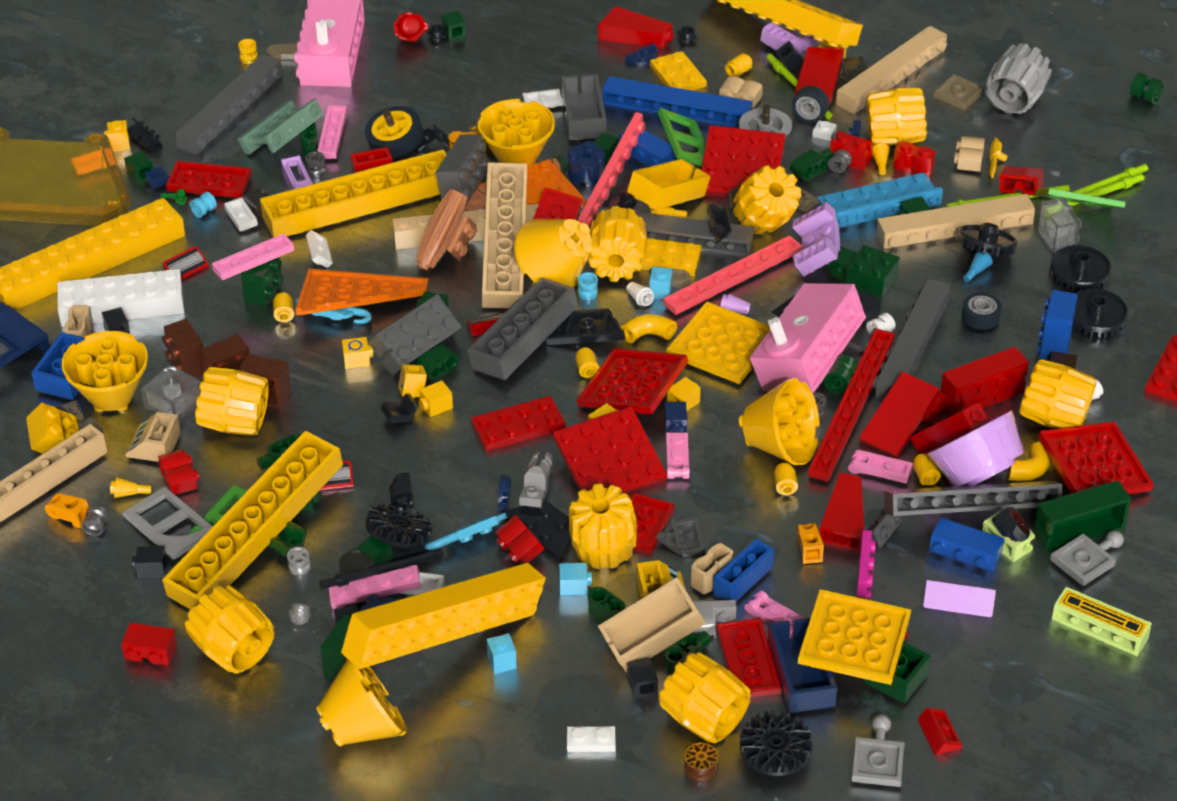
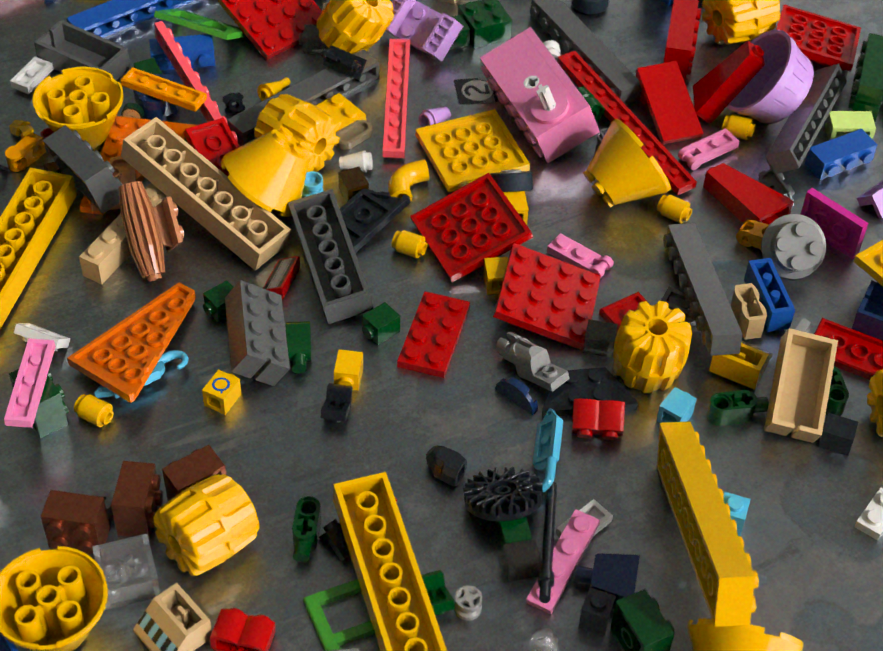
camera: 55 degrees left, 5 degrees up
yellow brick [398,364,427,399] -> none
yellow piece [627,159,711,210] -> none
medium azure brick [650,267,673,300] -> none
dark blue brick [664,402,688,433] -> none
bright pink plate [744,590,805,638] -> none
black rock [992,507,1030,542] -> none
none -> light orange tile [120,67,207,112]
none -> dark brown brick [338,167,369,202]
none -> dark green brick [362,302,400,345]
none -> black wheel [490,170,533,192]
none -> dark grey brick [663,223,742,356]
none -> light grey piece [761,214,826,279]

